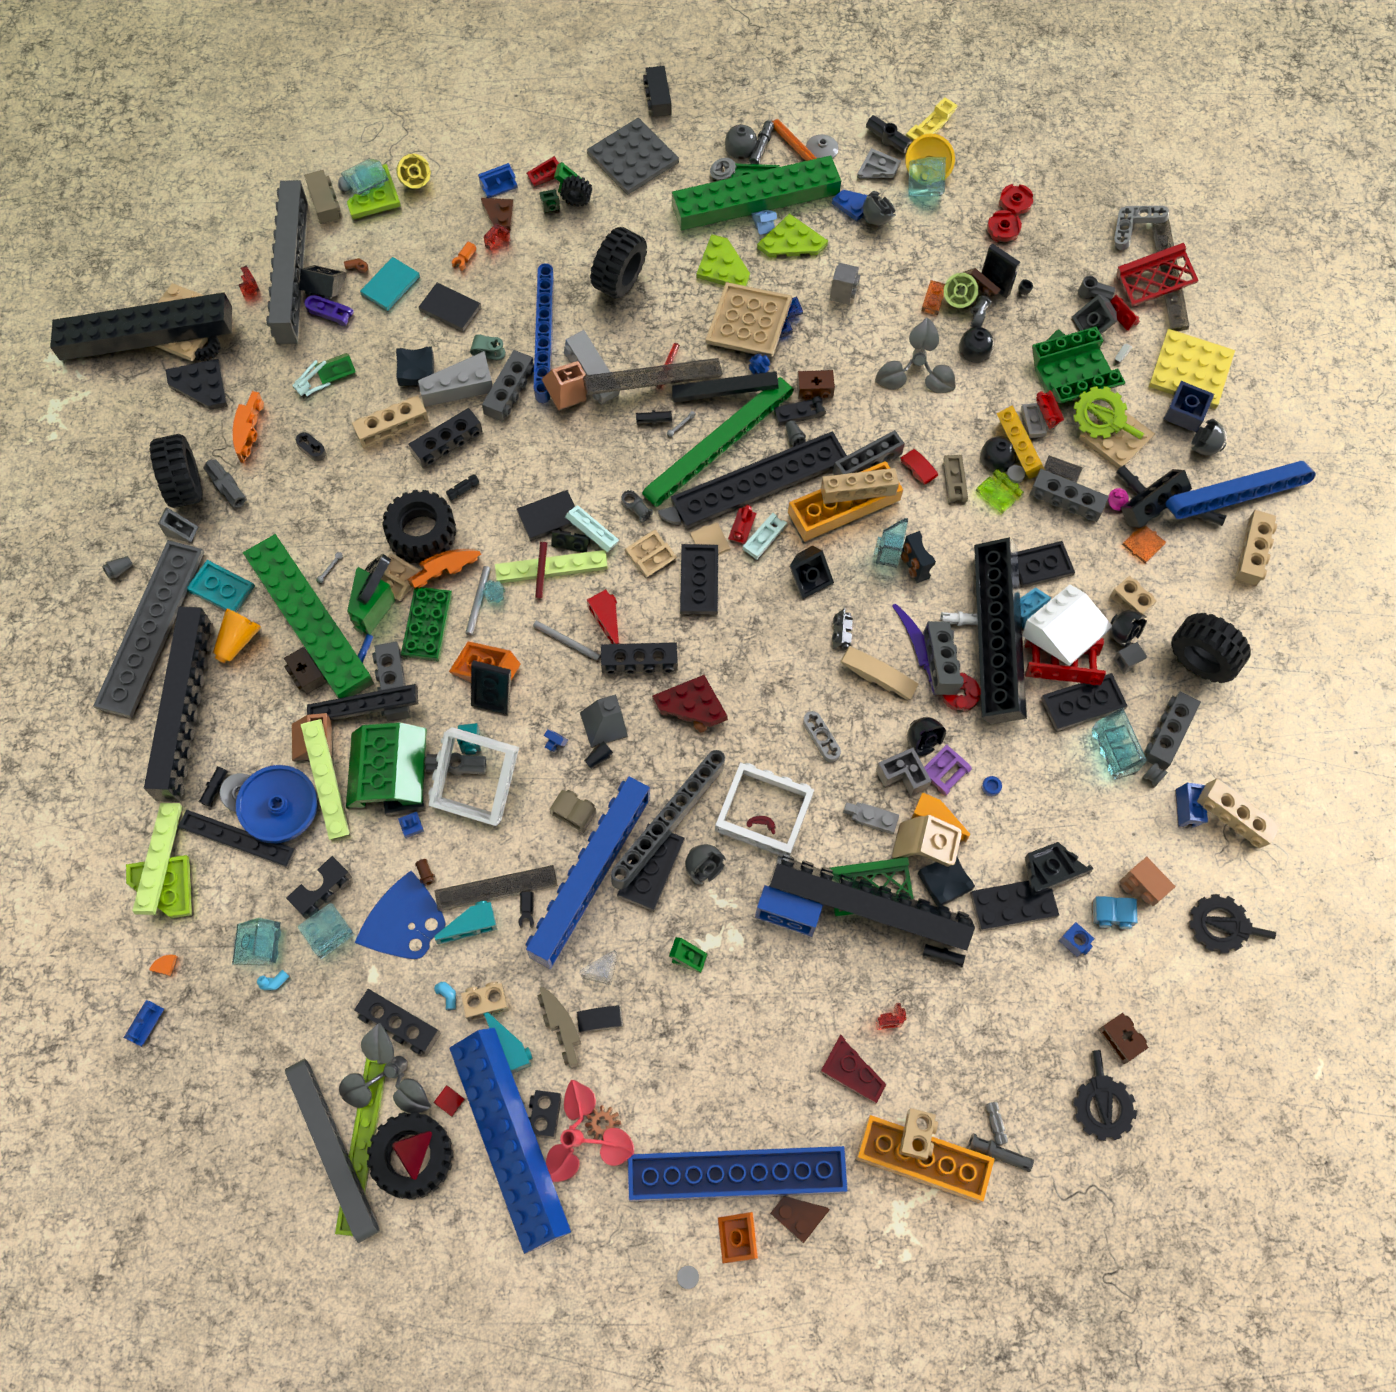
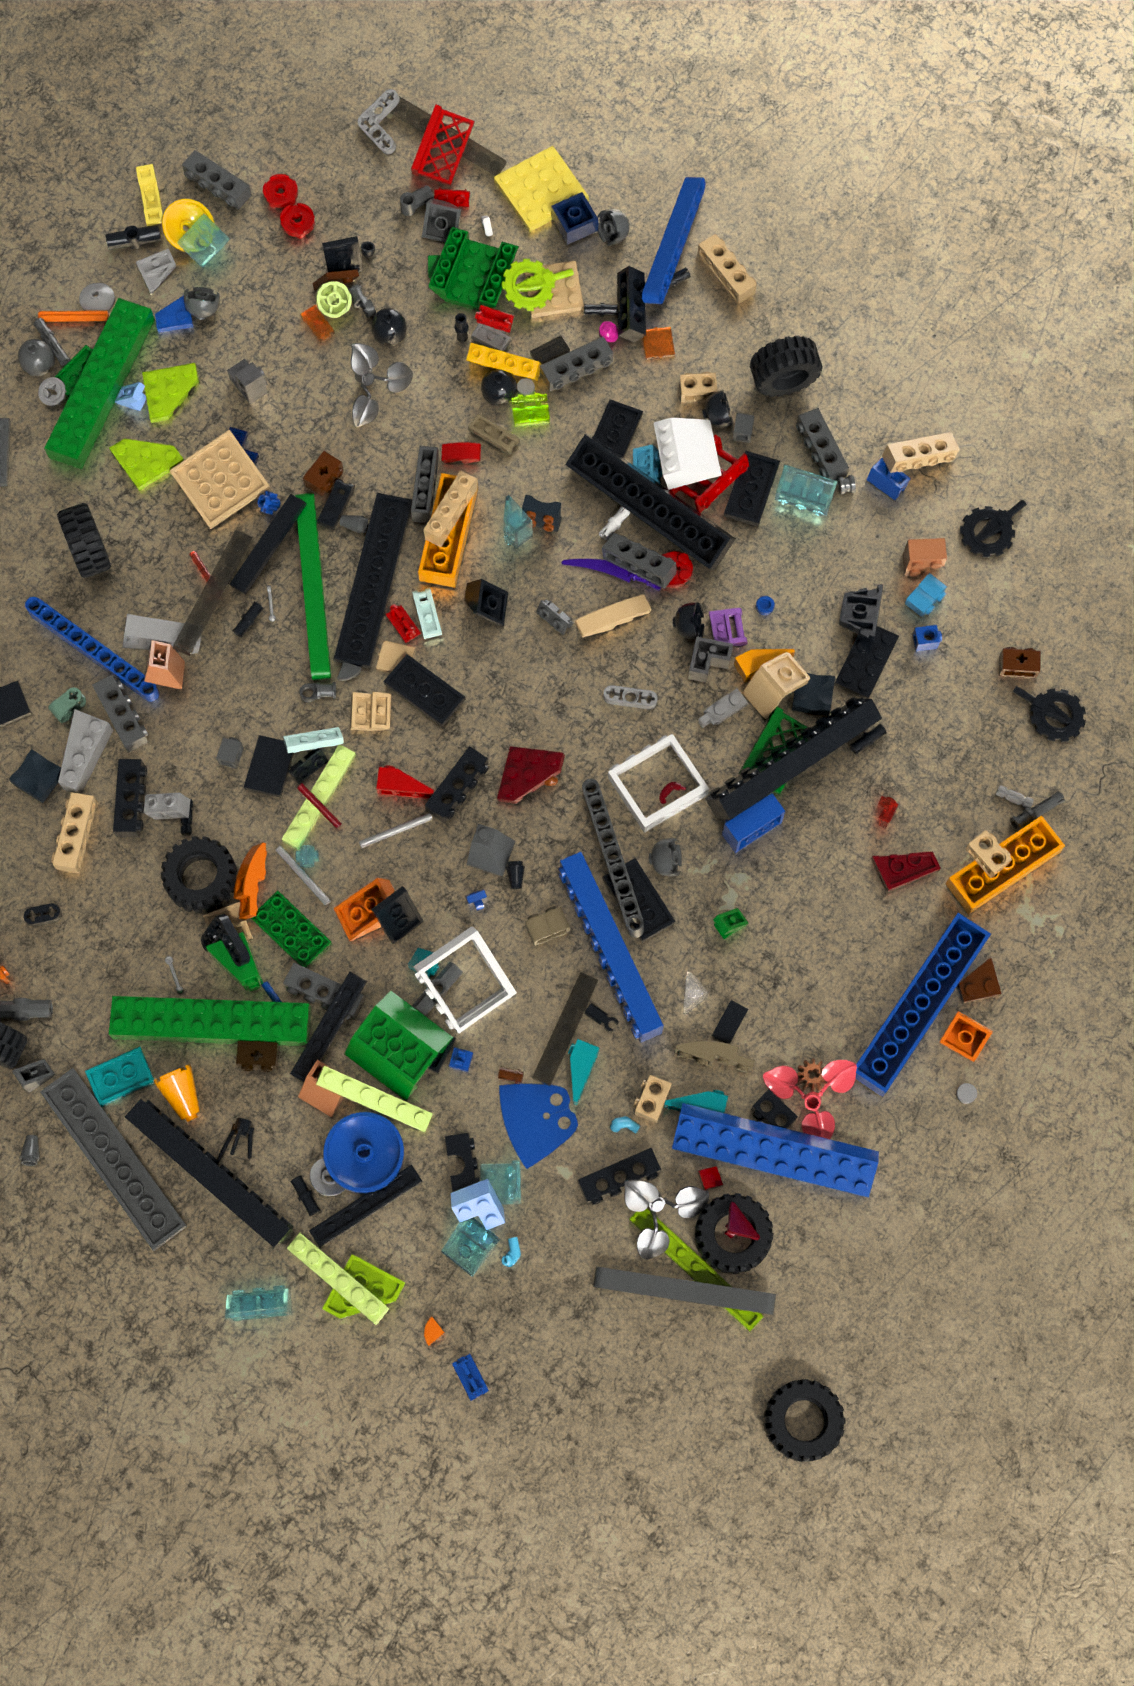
camera: 50 degrees left, 5 degrees up
none -> light grey brick [143,792,191,820]
none -> dark grey brick [182,150,252,210]
none -> dark grey brick [216,737,244,769]
none -> black plant [217,1118,254,1162]
none -> clear light blue slope [225,1285,293,1322]
none -> light blue brick [451,1179,505,1230]
none -> black pin [454,313,469,342]
none -> black tyre [764,1379,846,1462]

